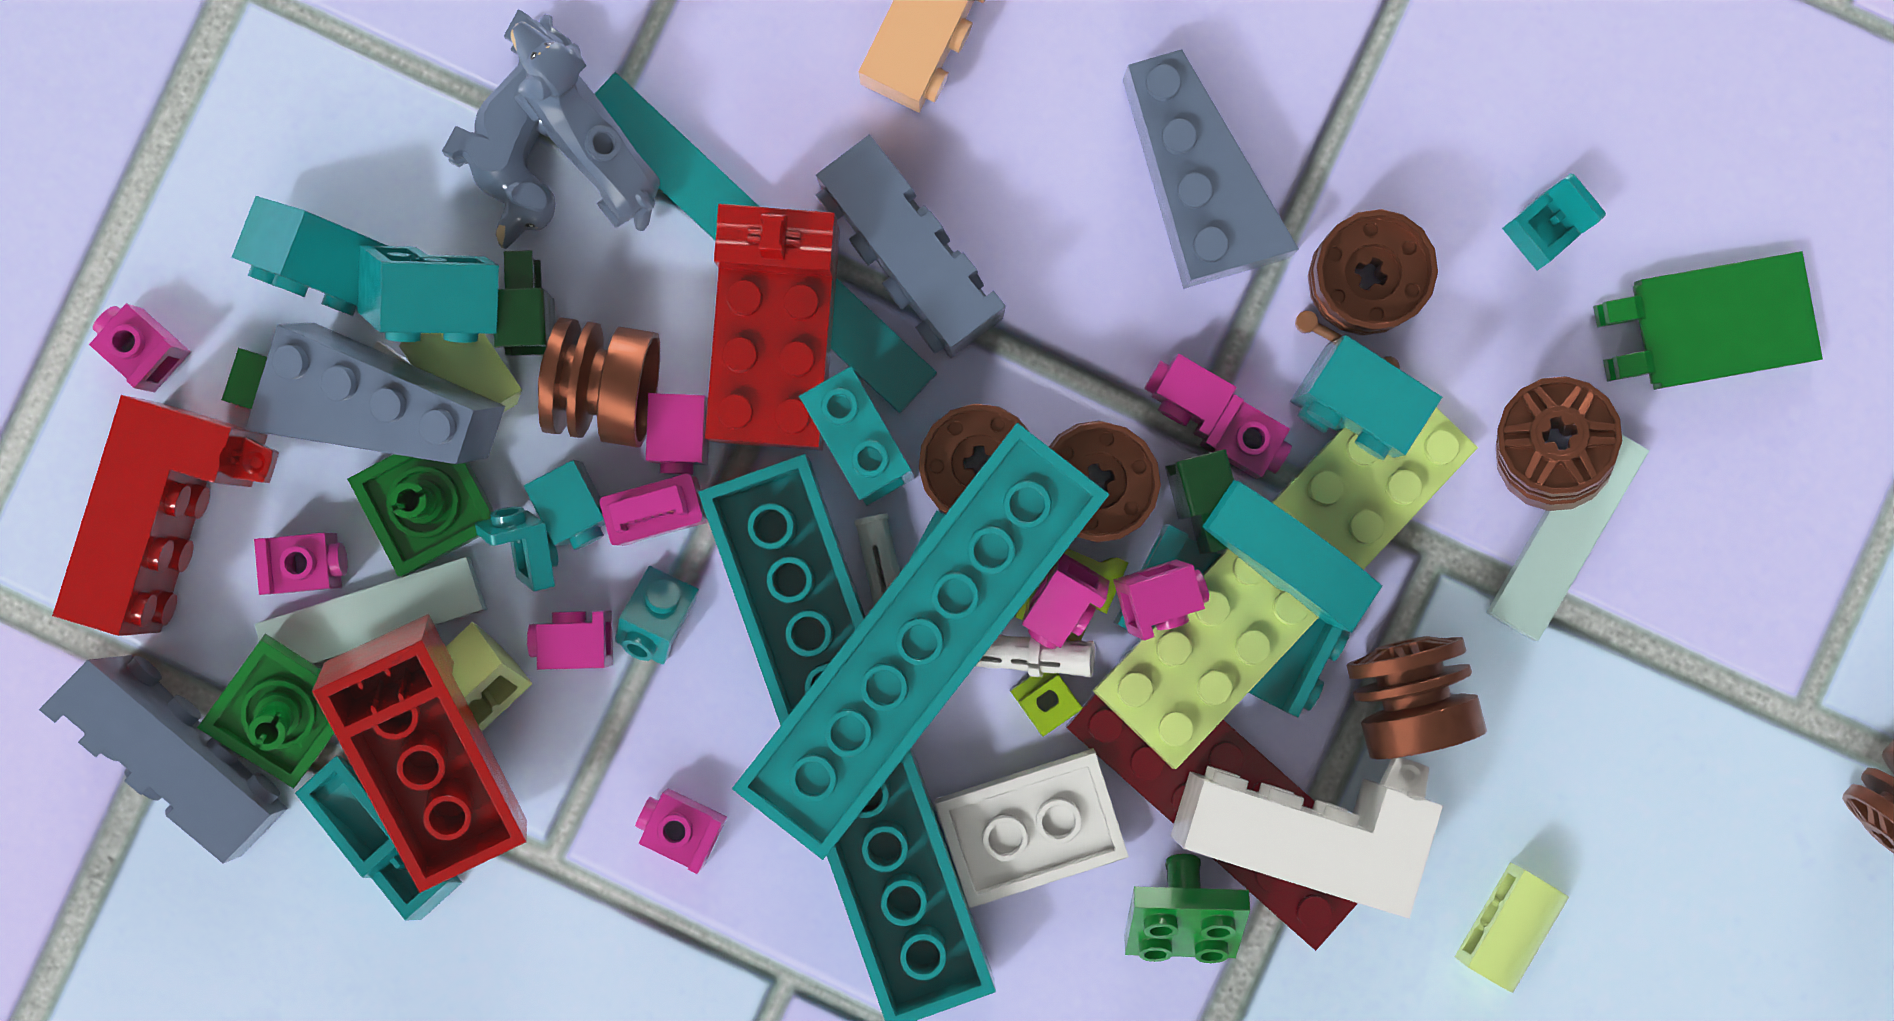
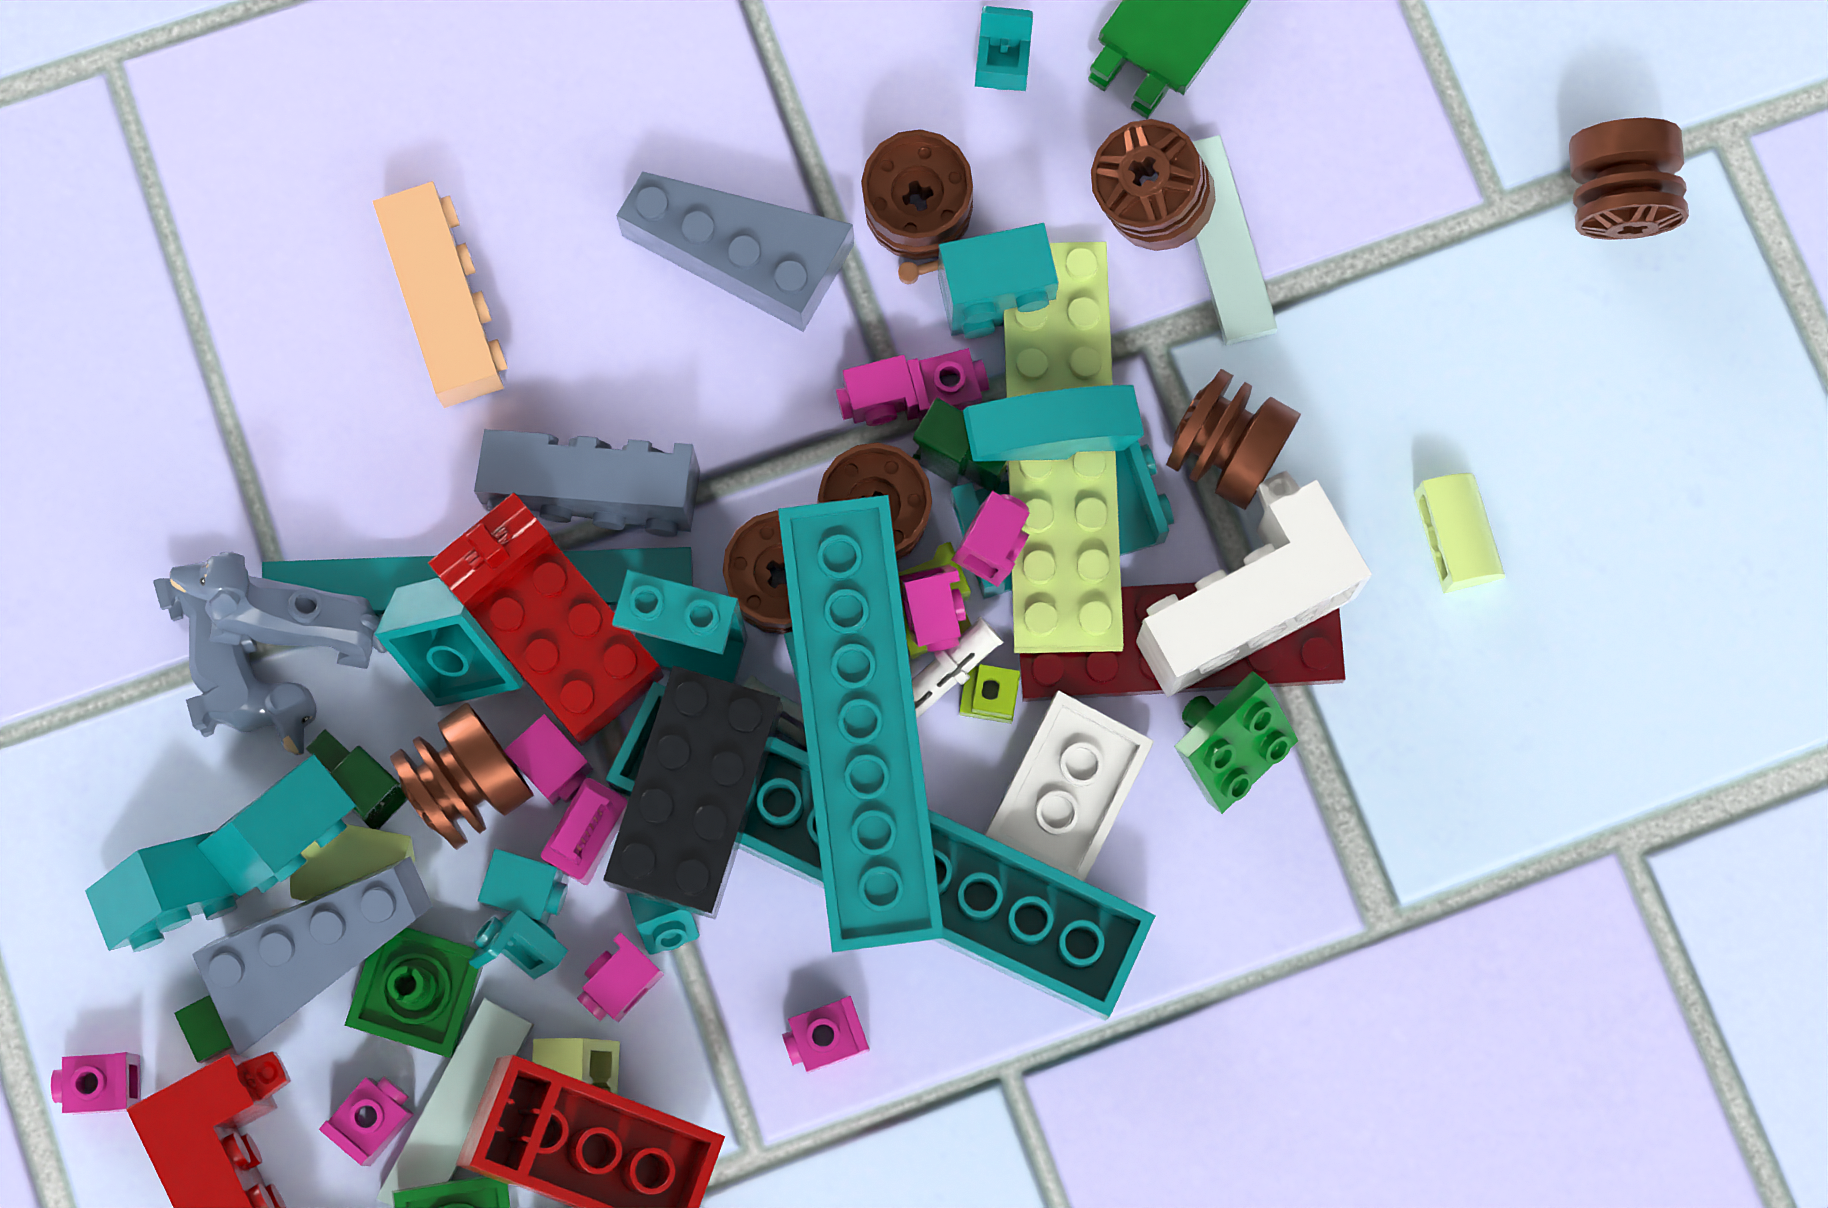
camera: 45 degrees left, 10 degrees down
none -> teal slope [374,578,524,707]
none -> black brick [603,665,783,920]

